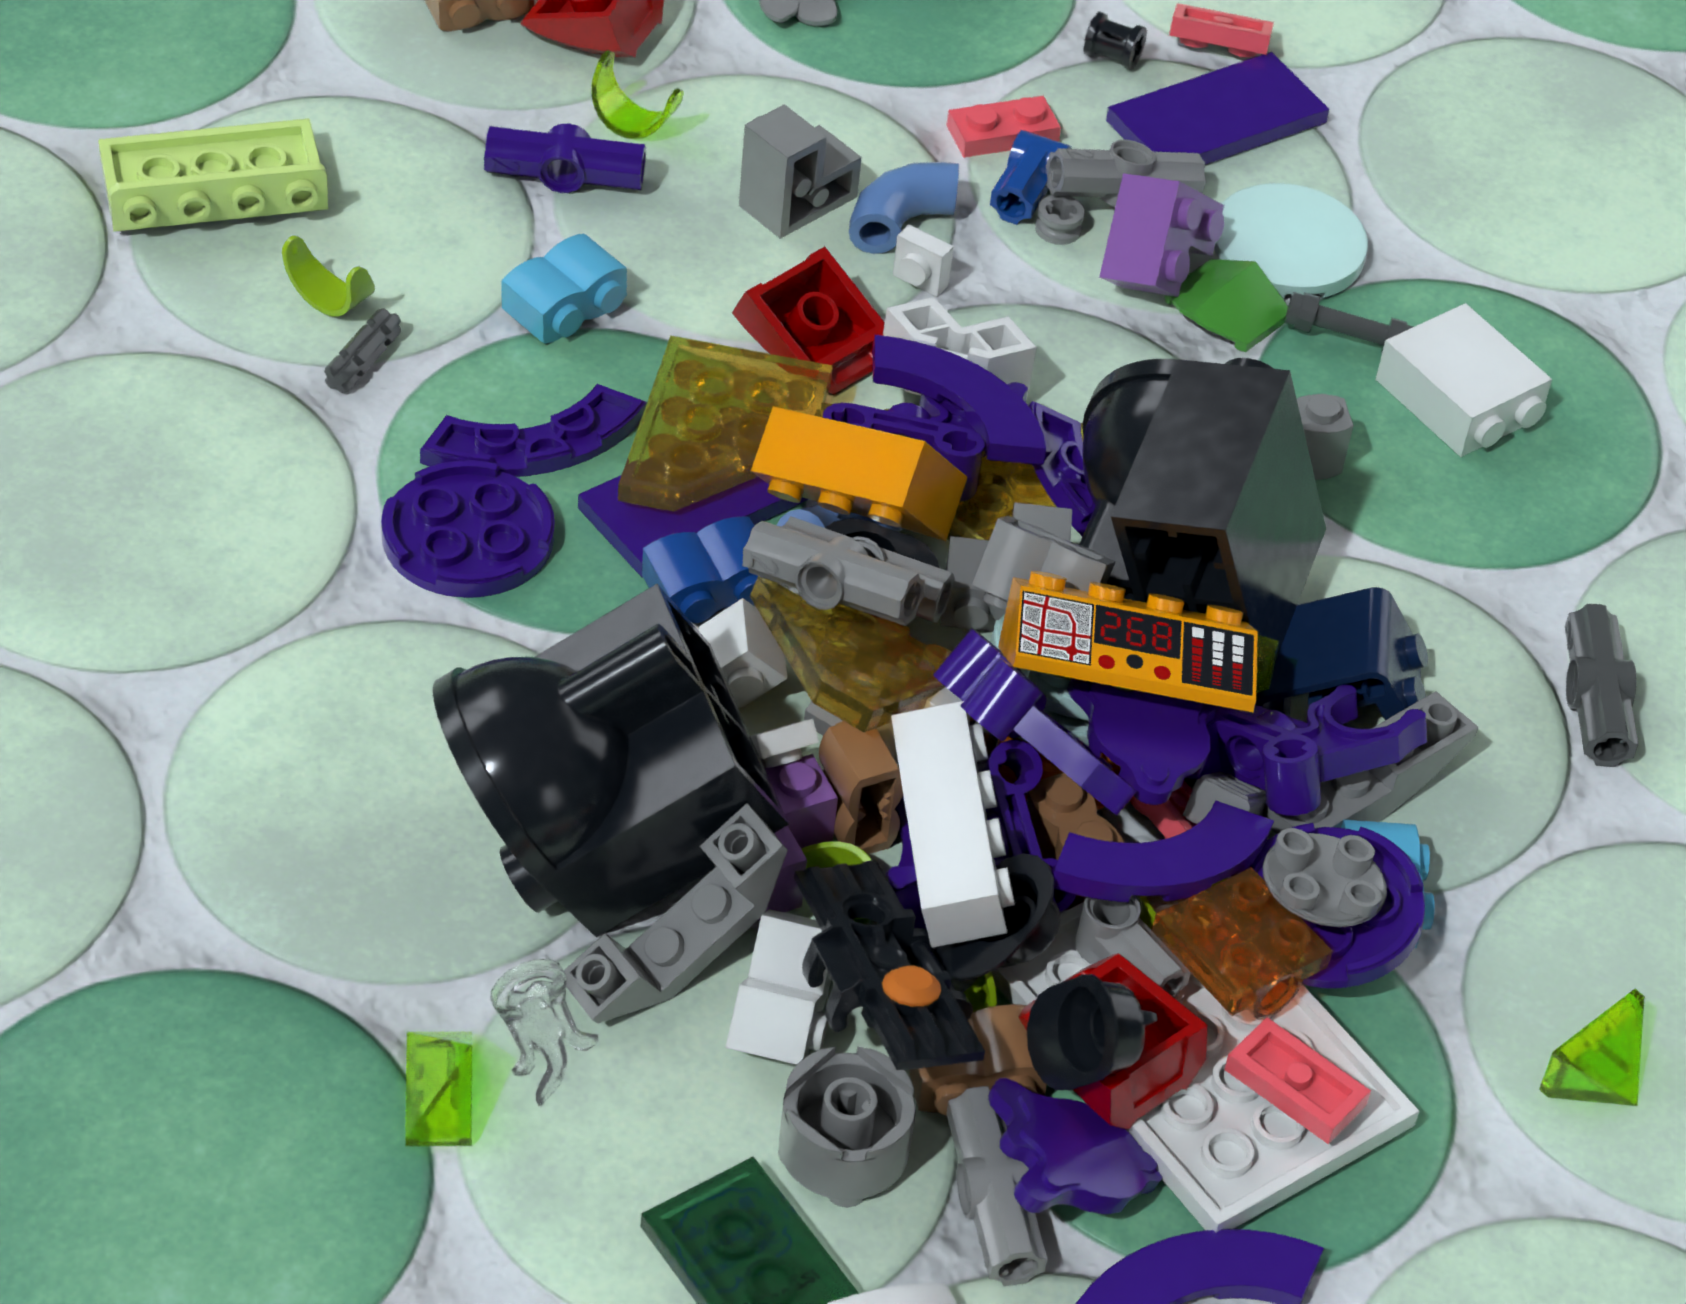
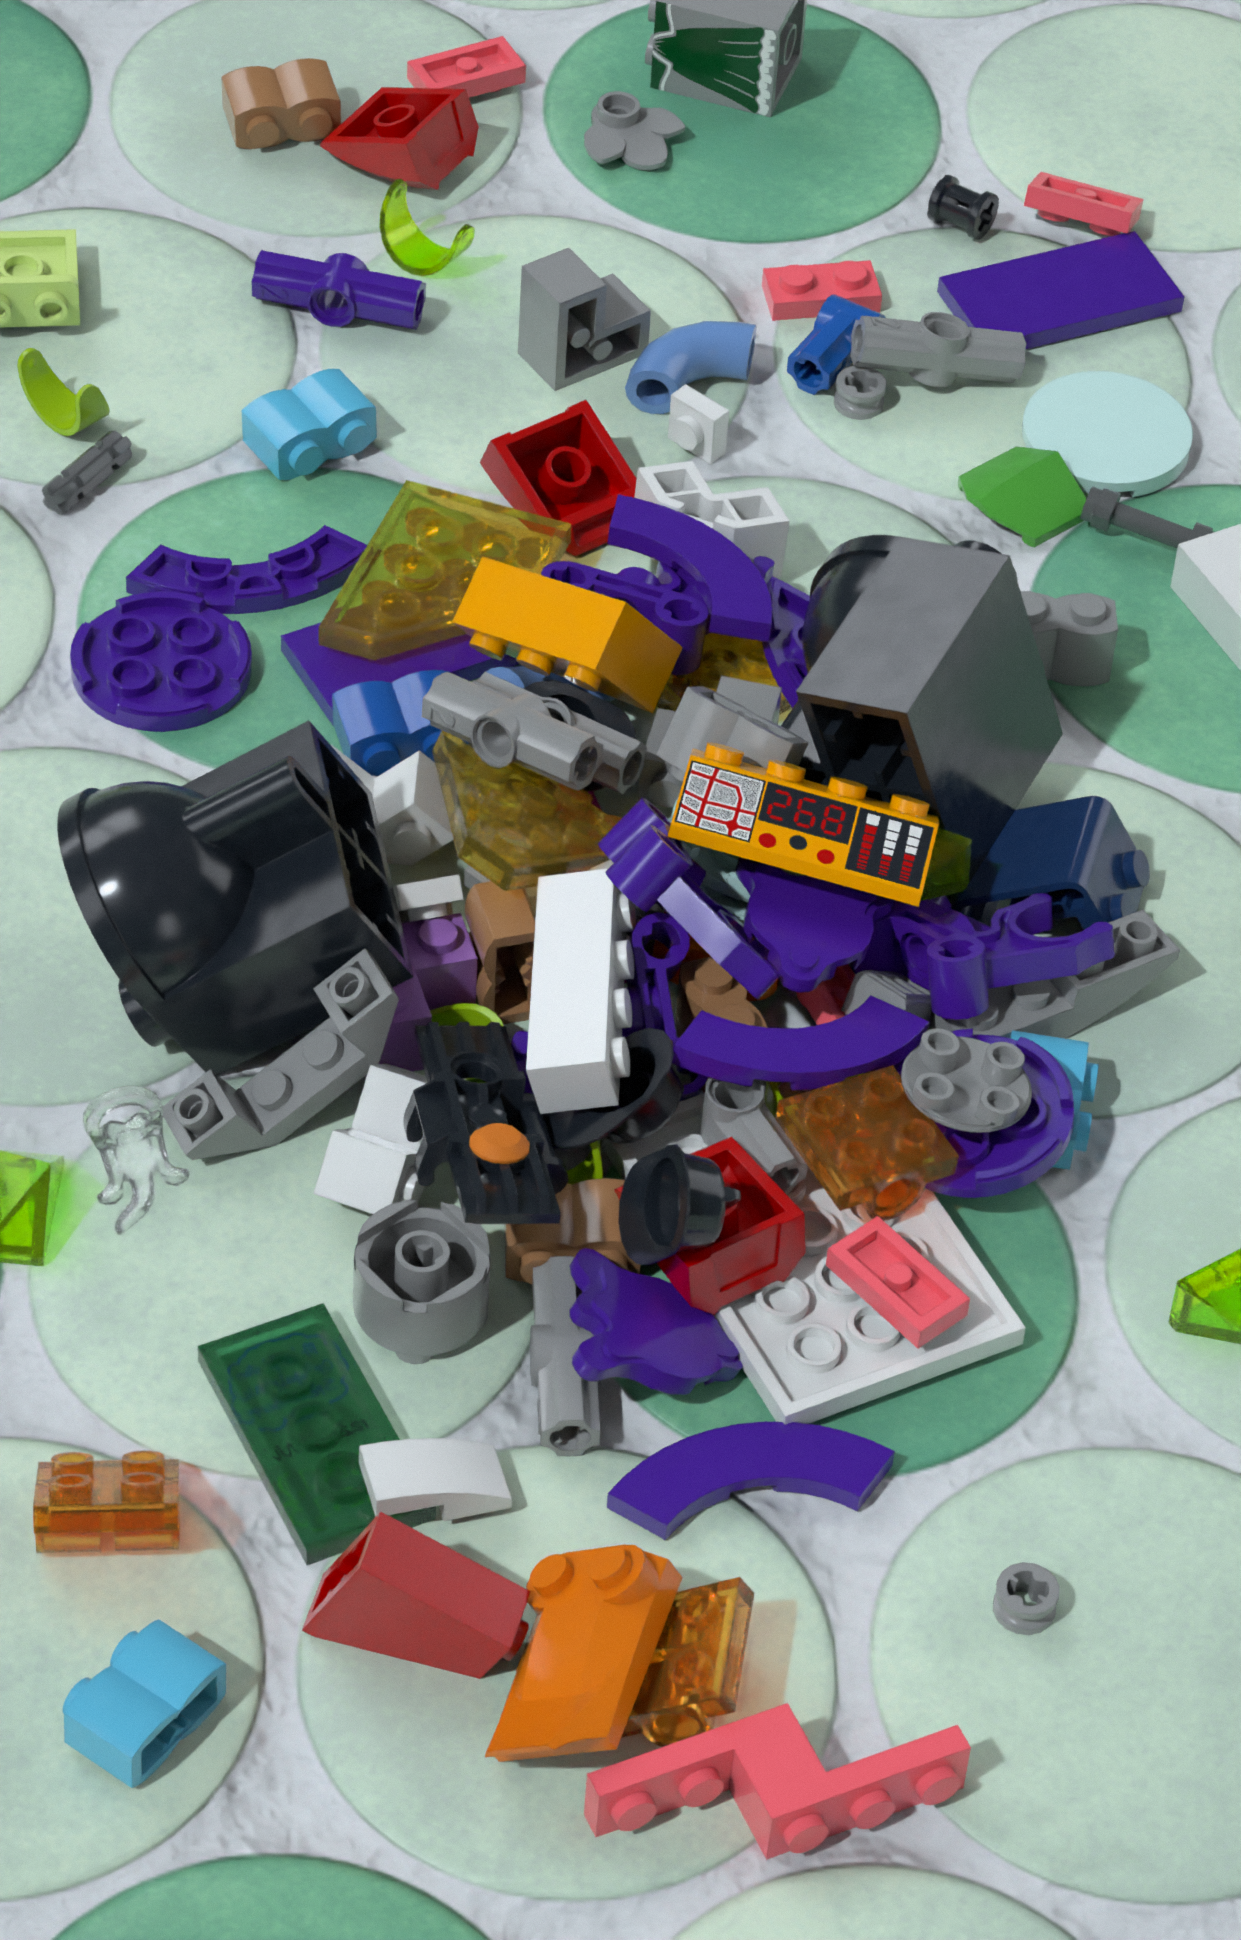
camera: 10 degrees right, 0 degrees up
medium lavender brick [1099,173,1224,297] -> none

